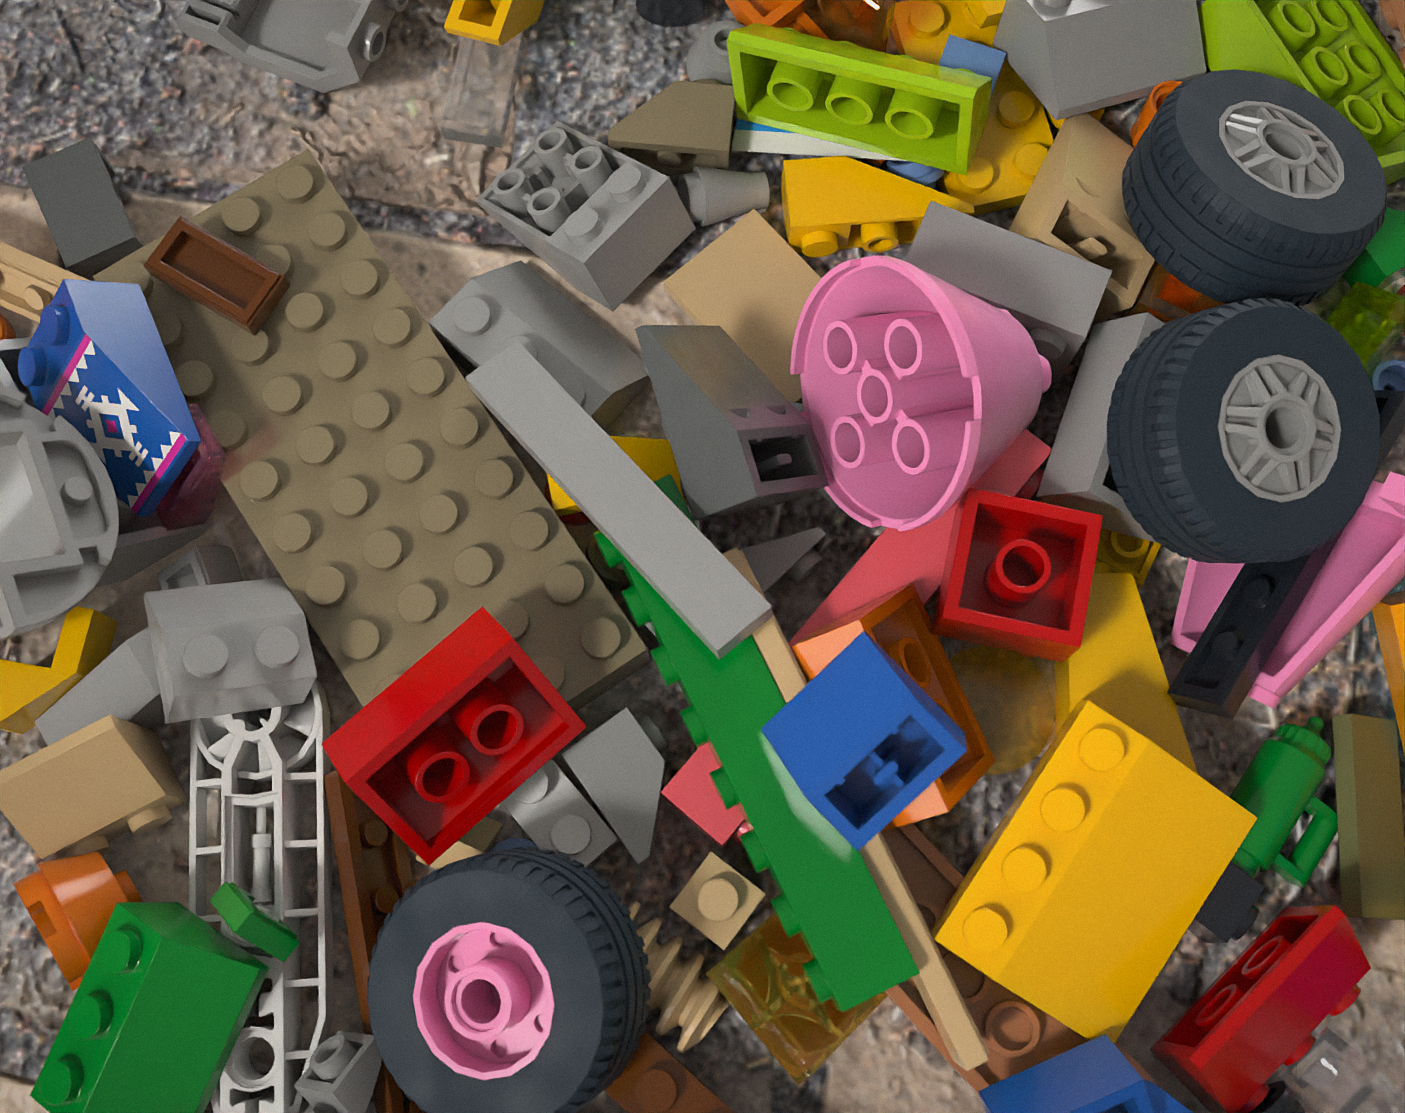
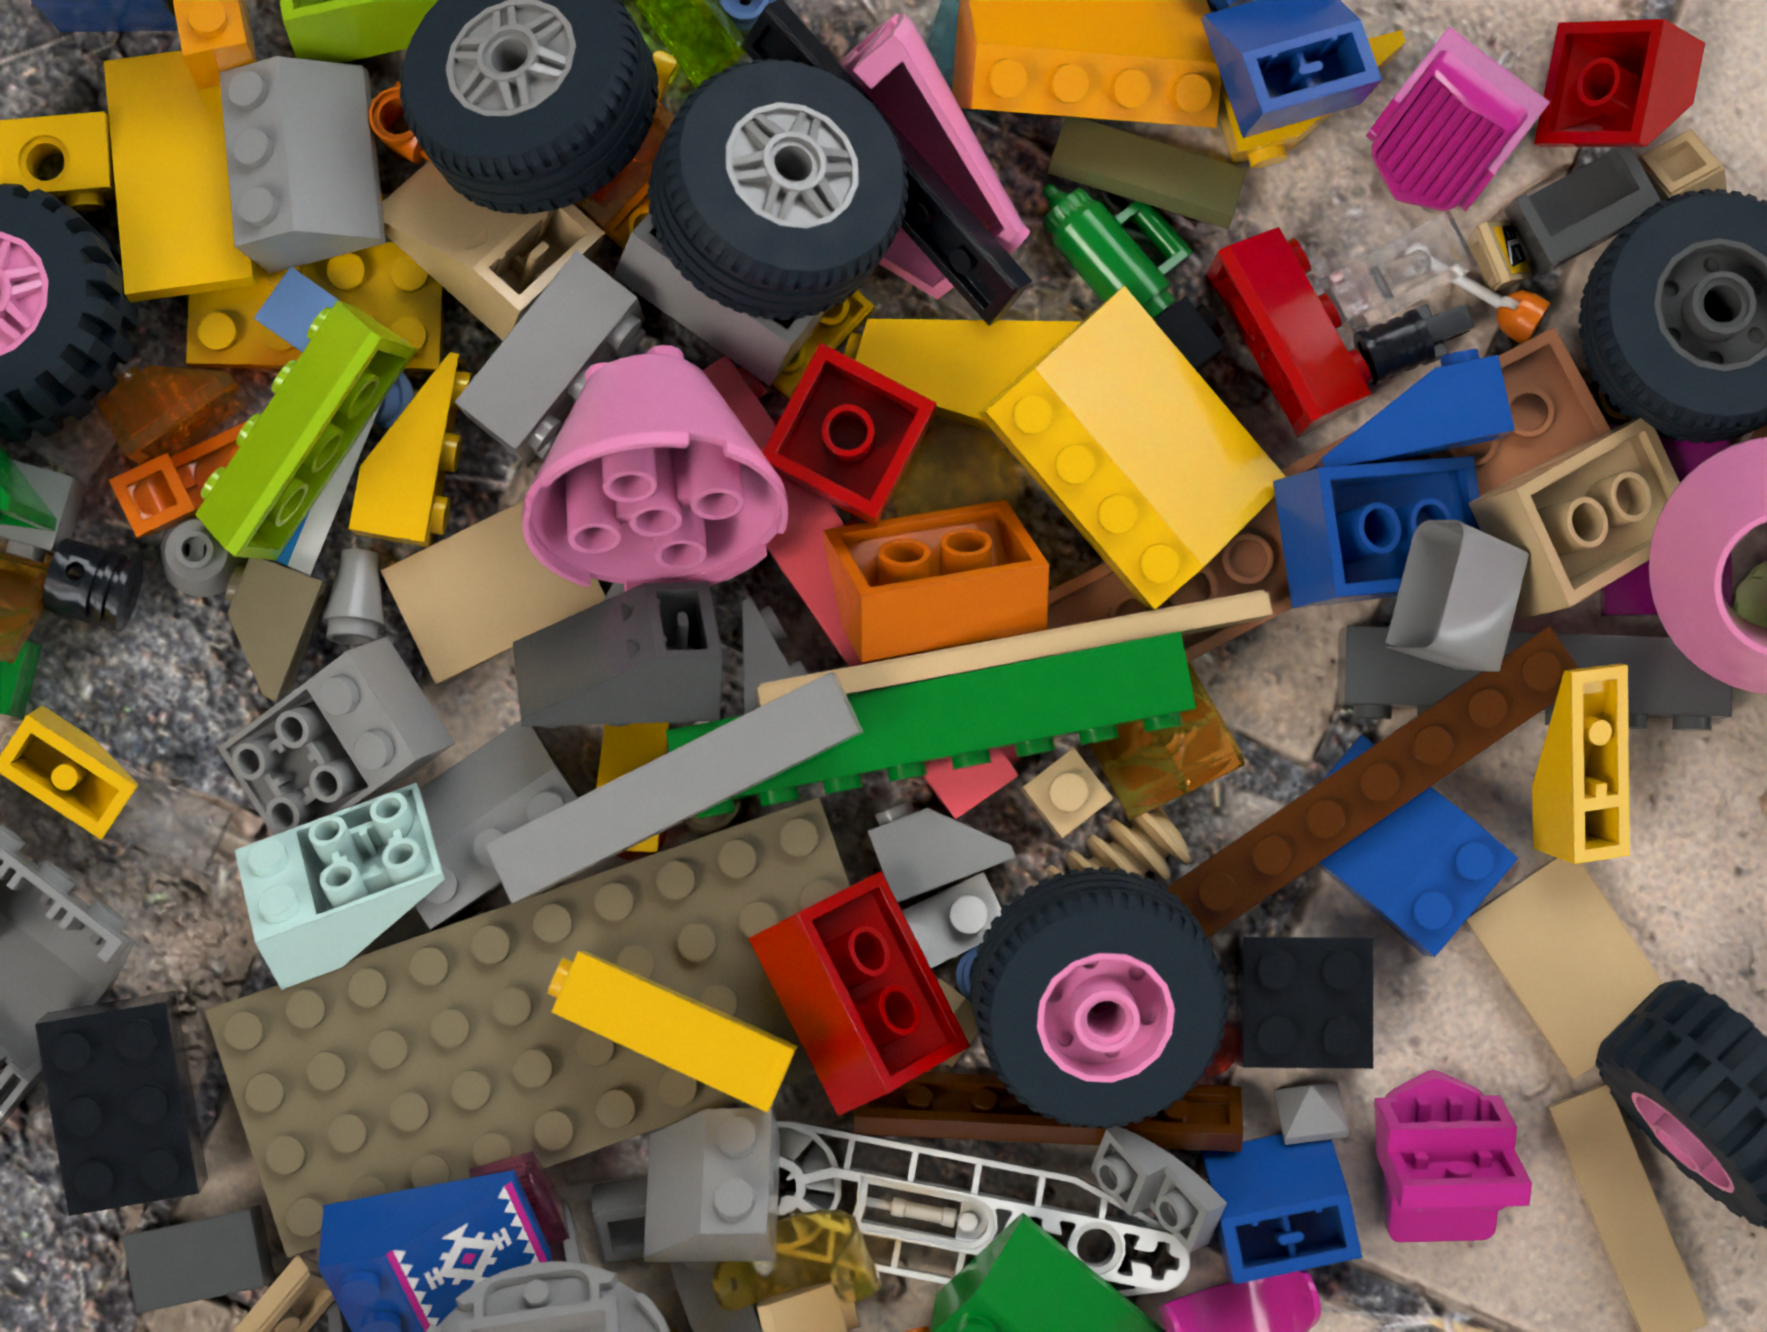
camera: 75 degrees left, 10 degrees up
reddish brown tile [143,215,290,336] -> none
green tile [209,881,300,962] -> none
blue slope [761,630,967,851] -> none
none -> black brick [35,991,208,1216]
none -> light aqua slope [234,782,445,990]
none -> yellow slope [547,950,798,1113]
none -> clear yellow piece [712,1209,882,1311]

